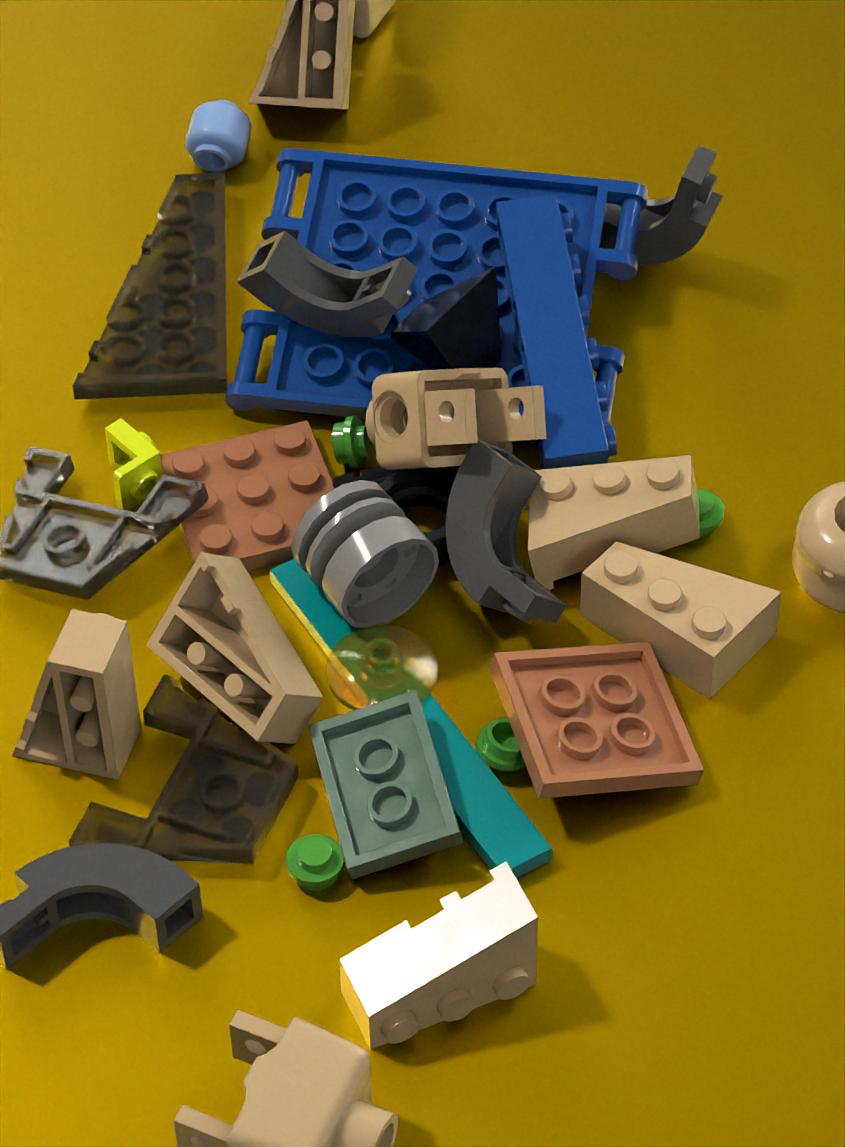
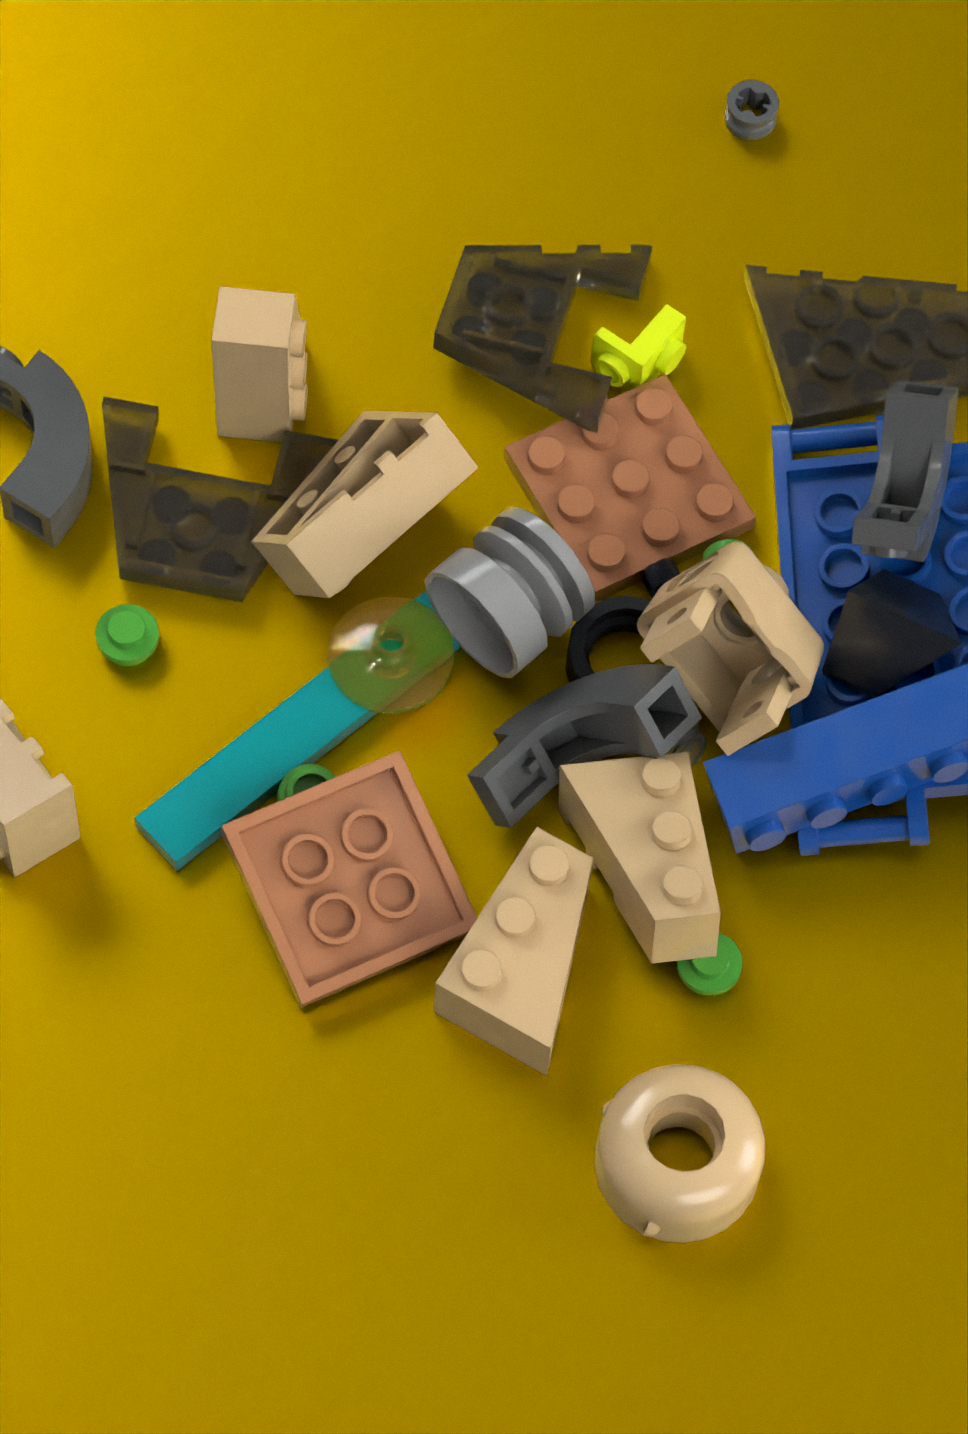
camera: 75 degrees right, 15 degrees up
sand green plate [308,690,464,879] -> none

